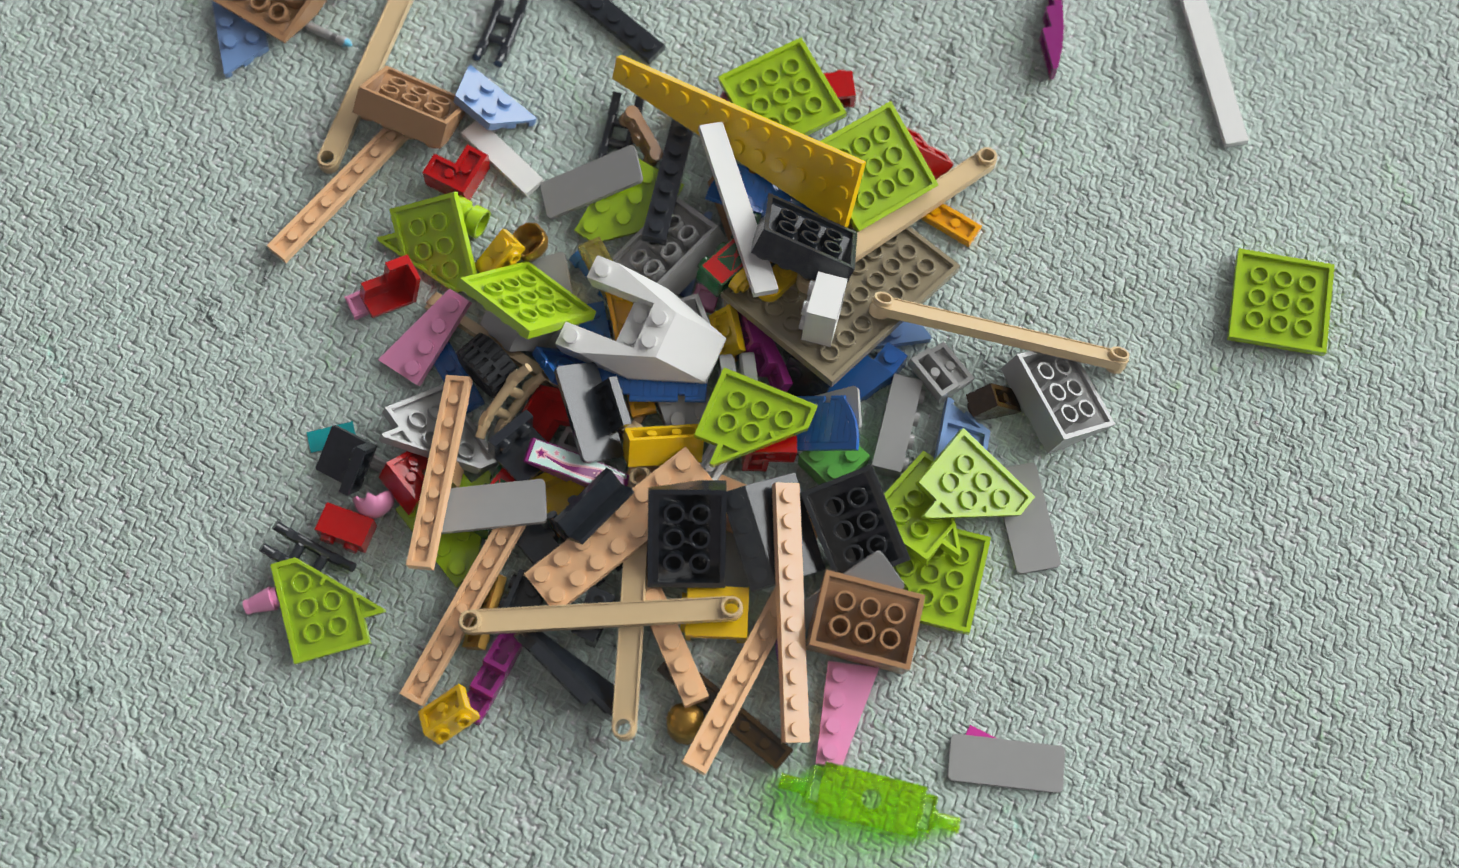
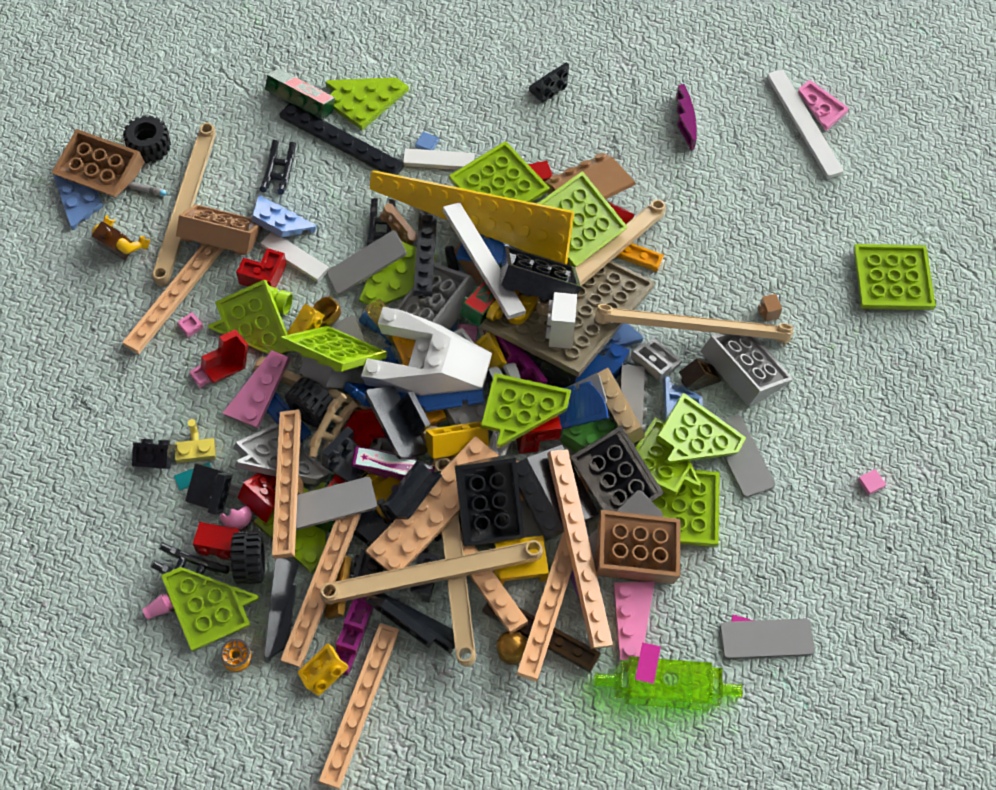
camera: 10 degrees left, 10 degrees down
none -> torso [91,215,151,260]
none -> black bracket [132,439,177,469]
none -> light yellow plate [175,419,216,463]
none -> bright pink tile [177,312,204,338]
none -> light orange wheel [220,639,252,672]
none -> black tyre [231,532,265,585]
none -> black wedge [264,558,298,663]
none -> light nougat plate [319,623,400,790]
none -> white tile [403,148,475,170]
none -> medium blue tile [415,131,439,150]
none -> black axle [445,245,459,271]
none -> medium nougat slope [545,153,636,199]
none -> tan brick [596,368,645,444]
none -> dark pink sticker [635,642,661,684]
none -> medium nougat plate [758,294,782,322]
none -> bright pink wing [798,80,849,131]
none -> bright pink tile [858,469,886,495]

